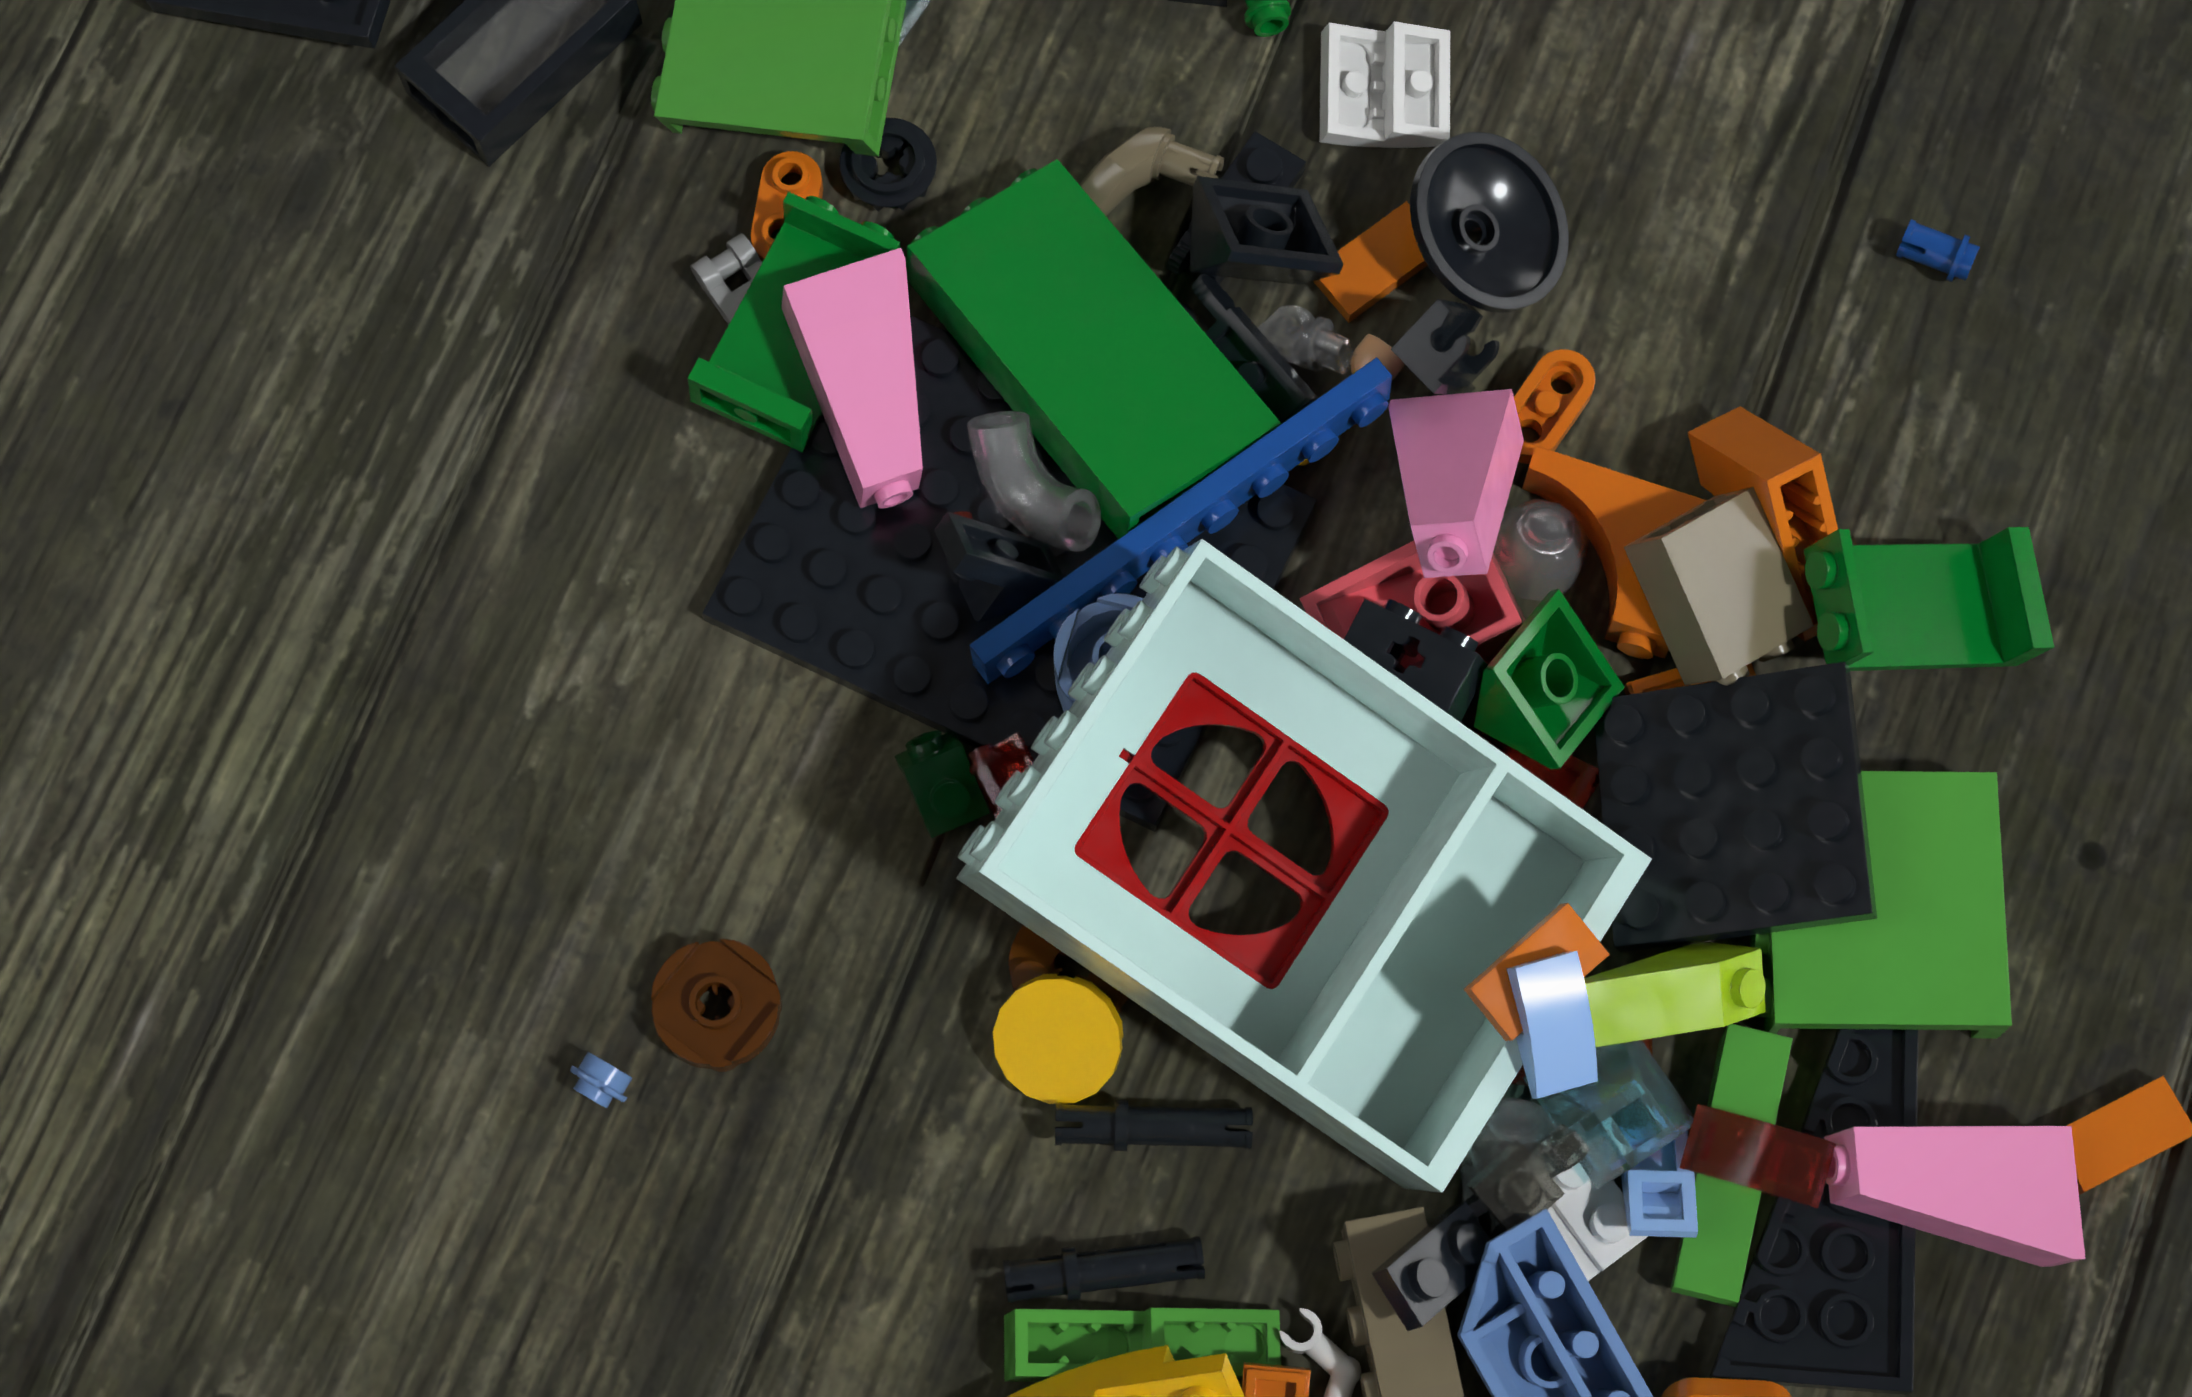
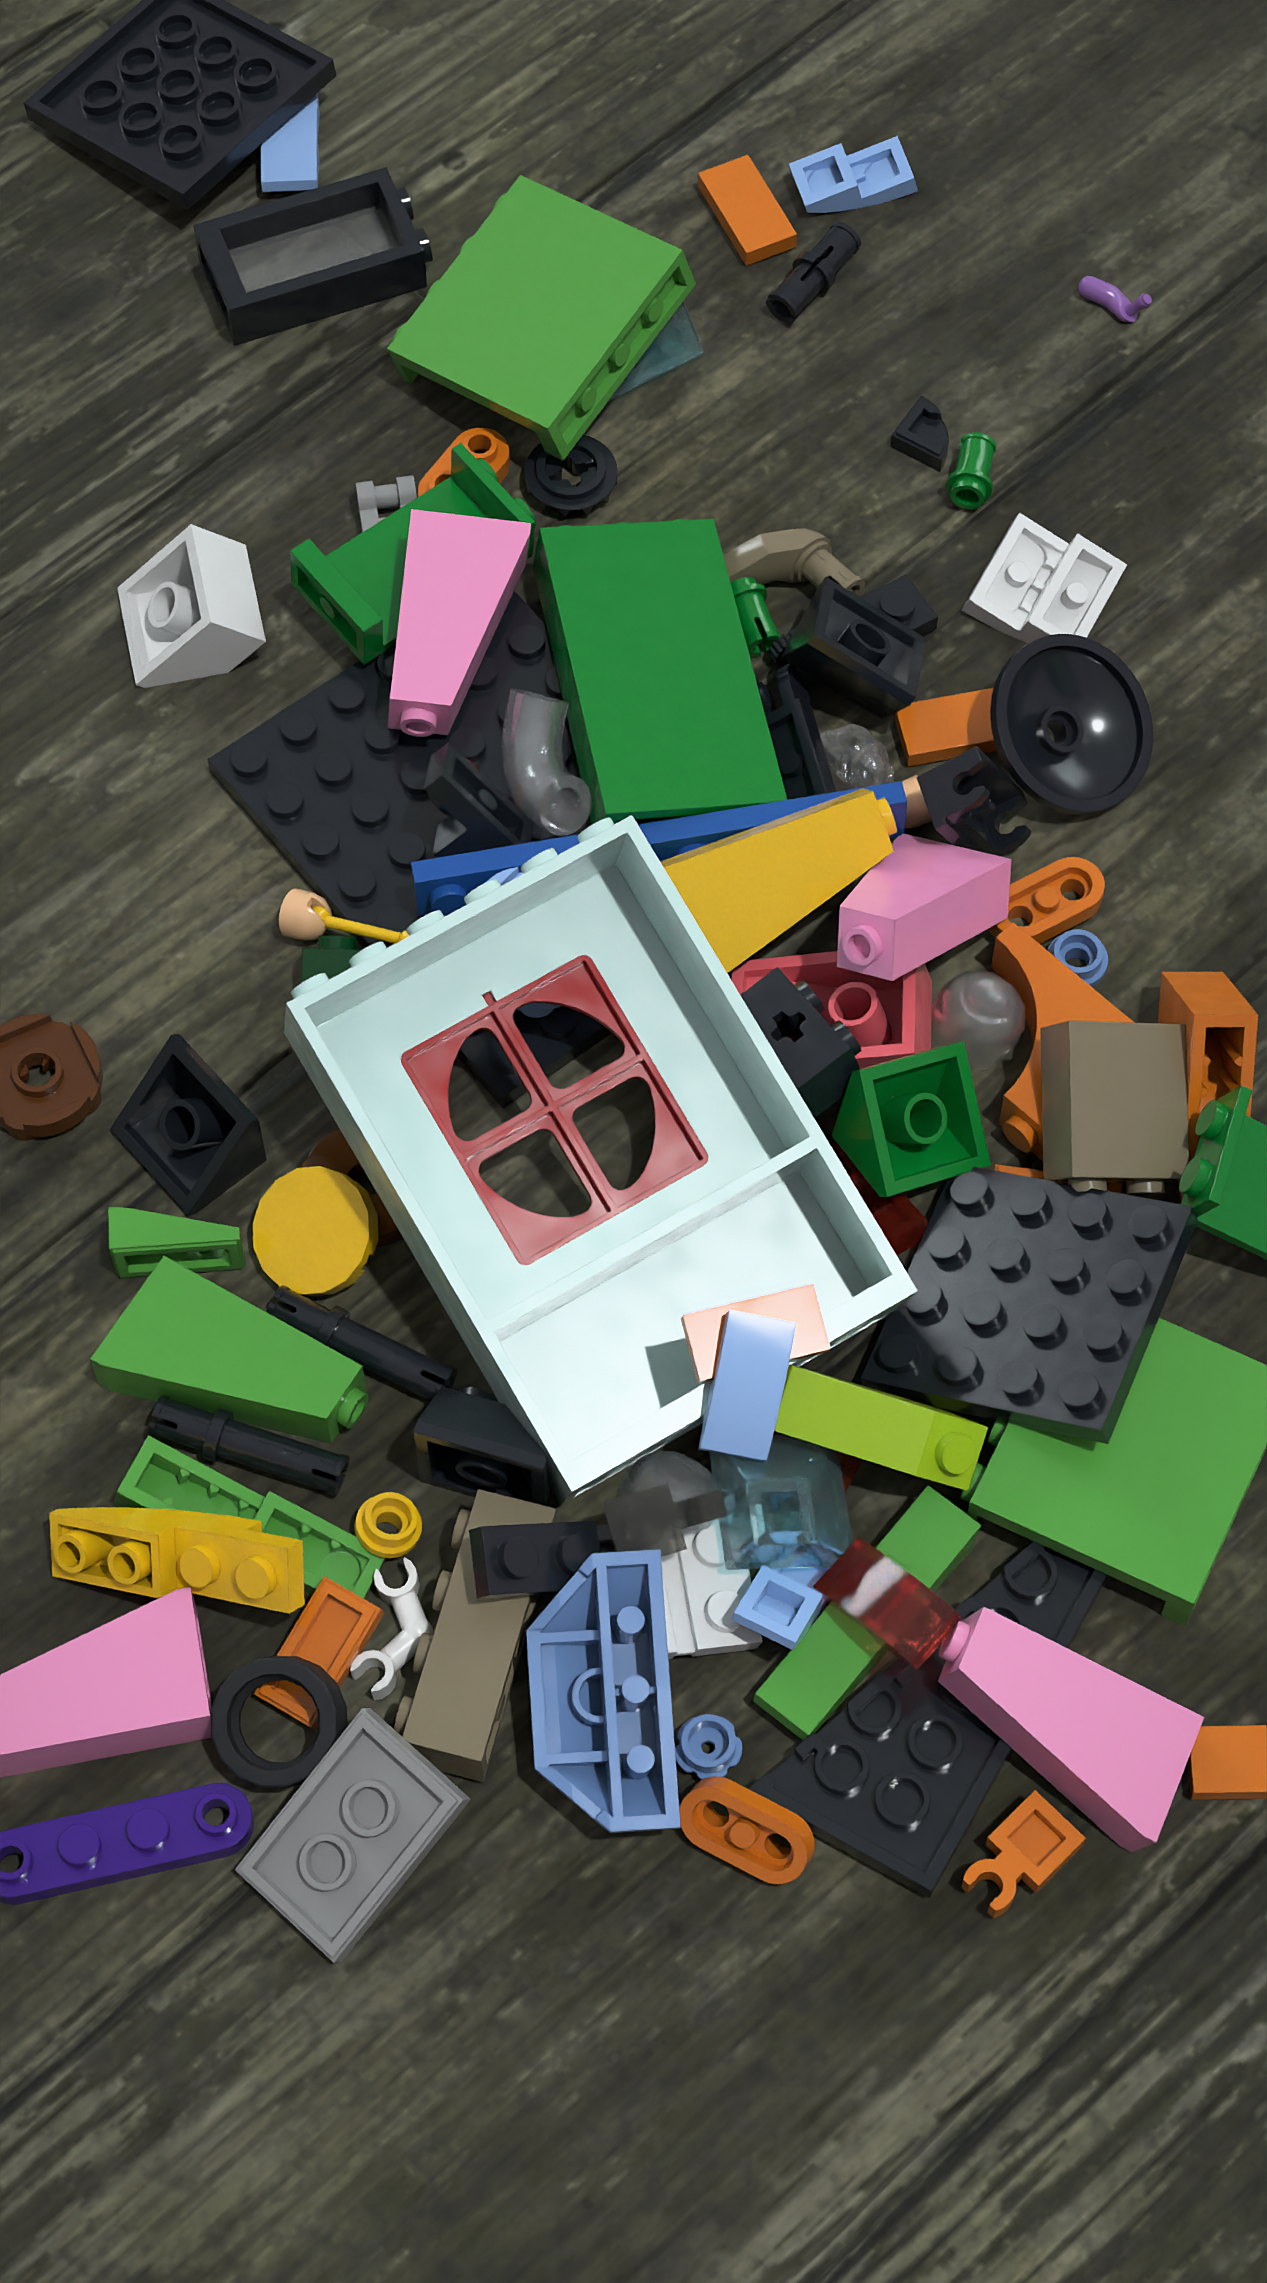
camera: 25 degrees right, 10 degrees down
none -> bright green slope [90,1256,369,1444]
none -> bright green slope [108,1207,246,1278]
none -> black slope [110,1034,267,1215]
none -> white slope [117,524,266,688]
none -> light nougat hinge [279,888,409,944]
none -> yellow plate [355,1492,422,1558]
none -> black slope [413,1386,550,1507]
none -> yellow slope [660,788,897,973]
none -> medium blue plate [675,1714,742,1780]
none -> green pin [731,577,781,657]
none -> orange plate [961,1790,1086,1918]
none -> medium blue plate [1047,929,1108,987]

